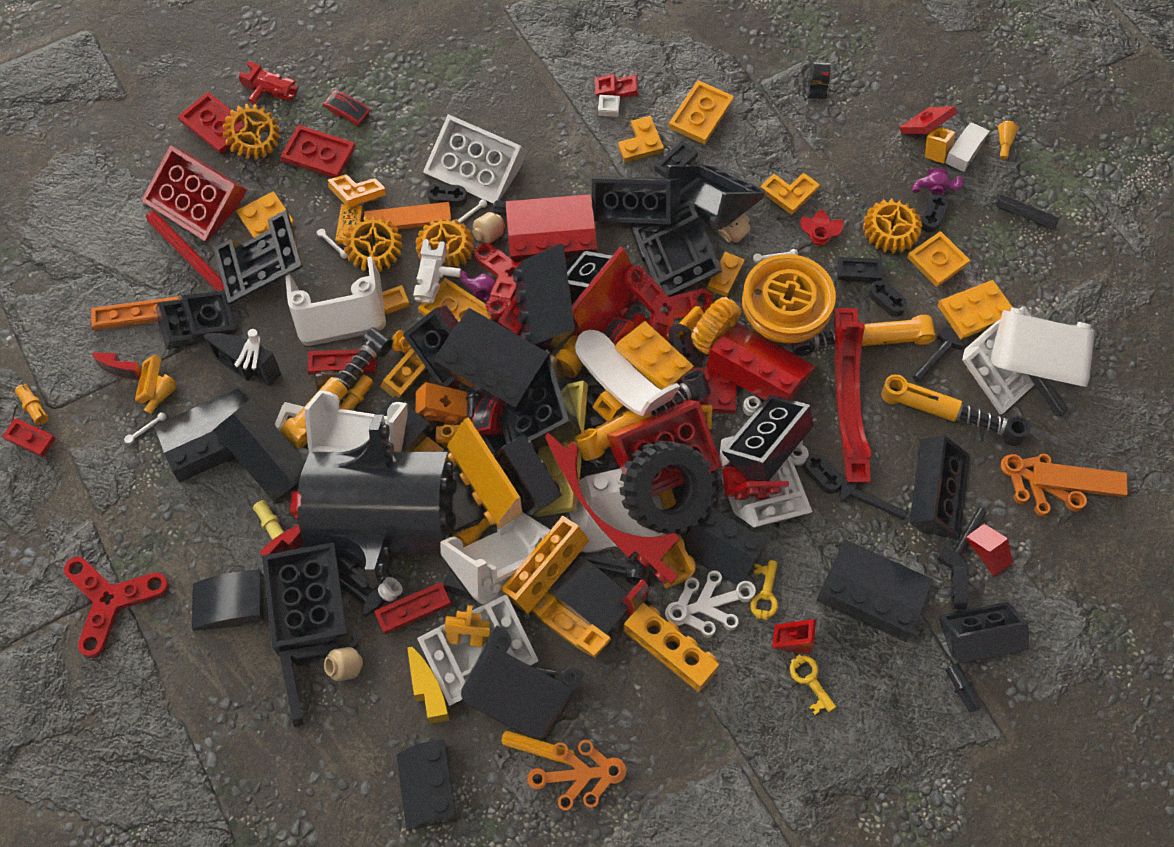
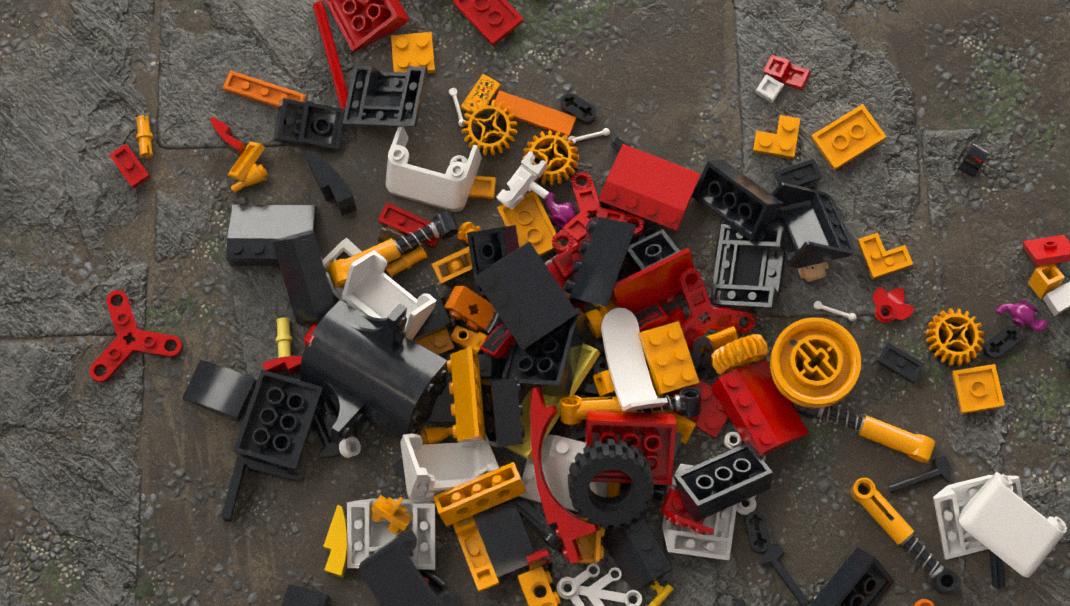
camera: 30 degrees right, 10 degrees up
white hinge [124,412,167,445] -> none
white piece [235,329,260,370] -> none
tan head [324,647,363,681] -> none
light orange plate [328,174,386,207] -> none
red plate [374,582,451,635] -> none
white slope [423,114,528,204] -> none
tan head [472,212,505,244] -> none
light orange plate [707,252,745,297] -> none
red slope [833,308,872,483] -> none
black beam [869,281,907,317] -> none
light orange plate [937,280,1012,339] -> none

